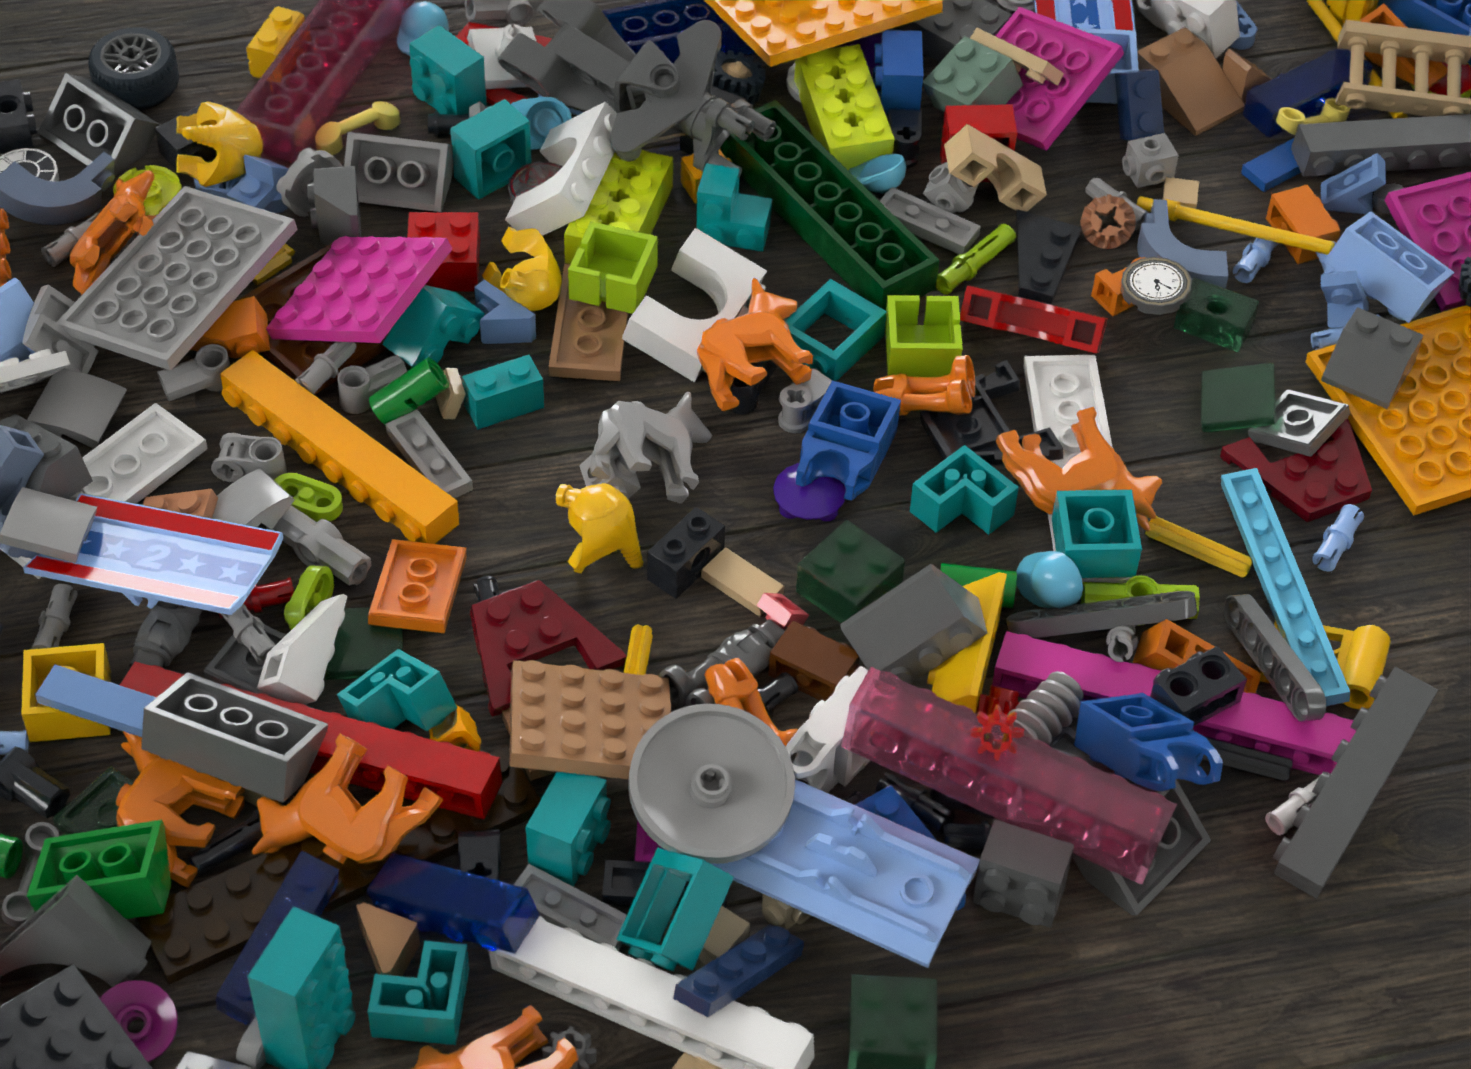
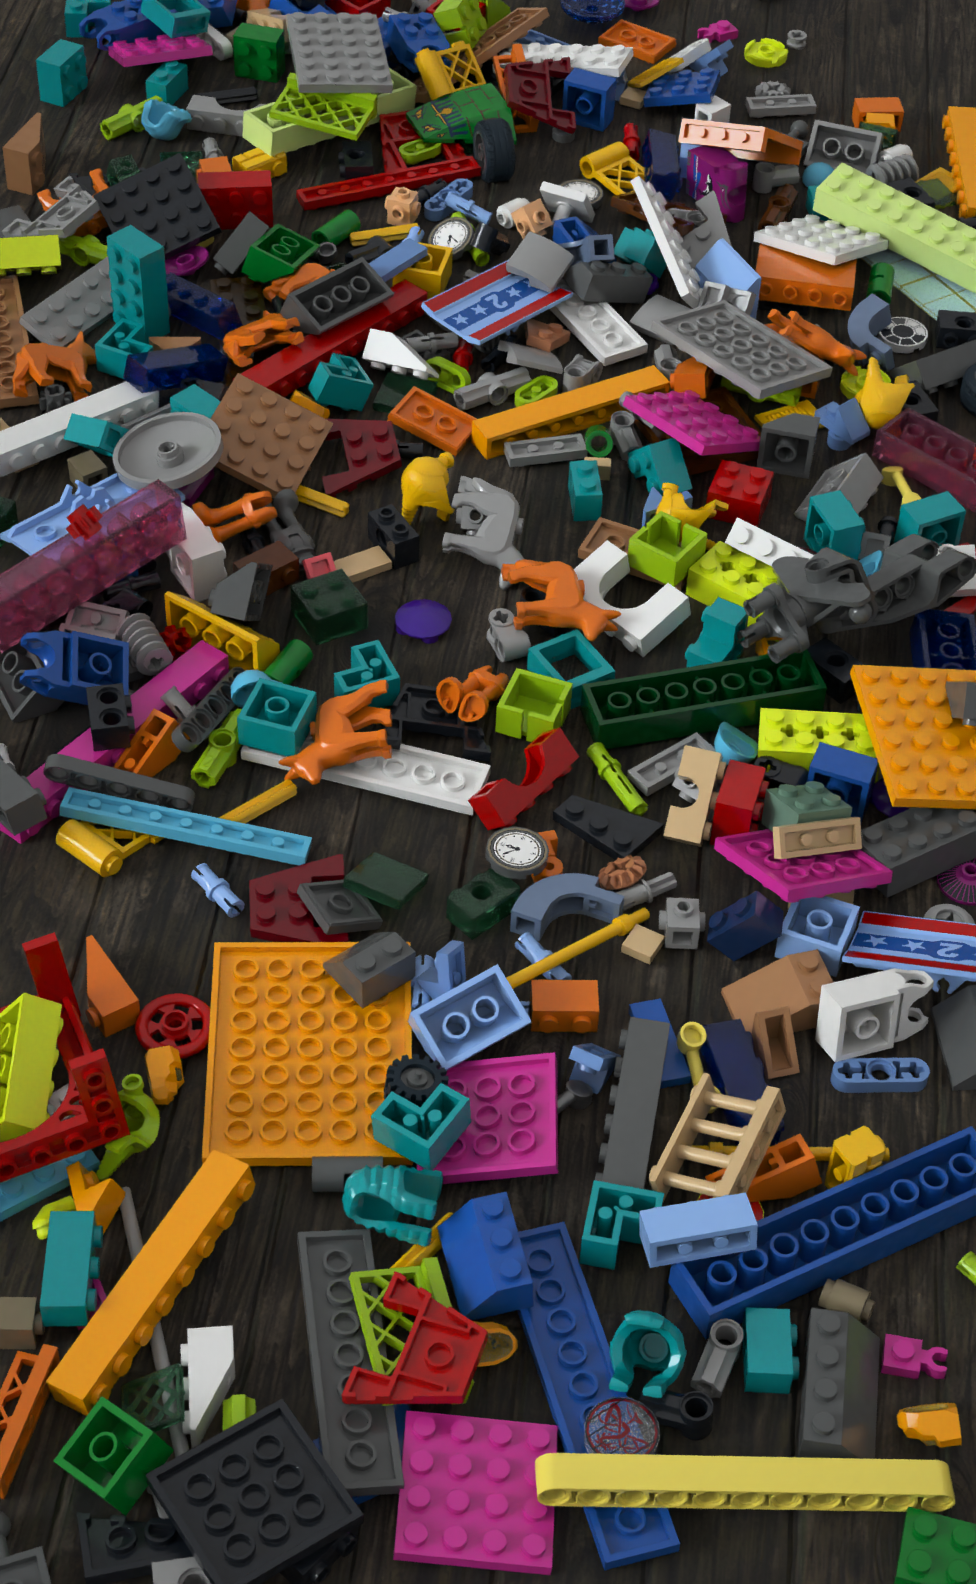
camera: 110 degrees right, 5 degrees down
light grey plate [276,148,343,217] -> none
dark blue plate [673,924,805,1018] -> none
blue brick [795,380,901,501] -> none

